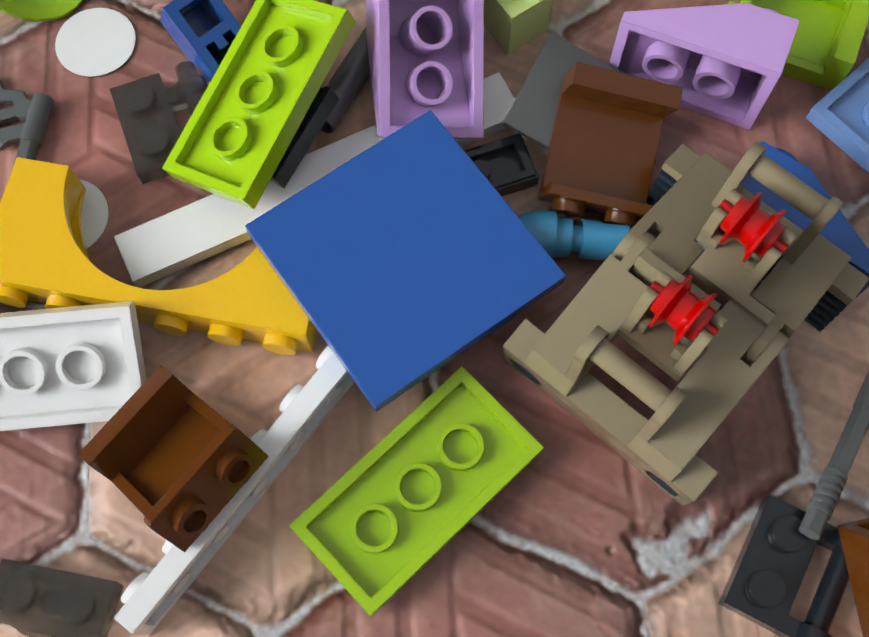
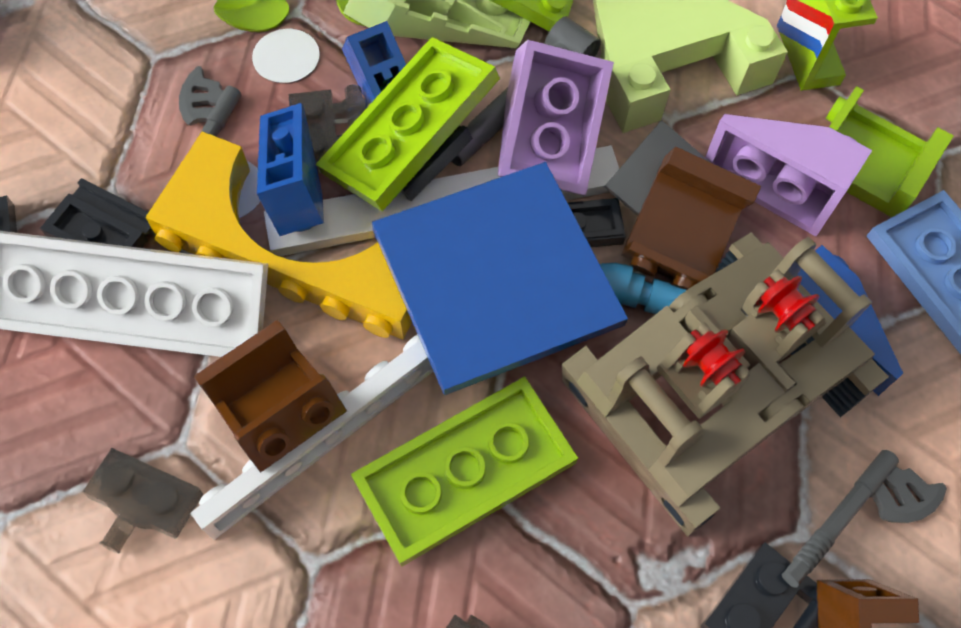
camera: 10 degrees right, 5 degrees down
none -> blue slope [257,103,324,236]

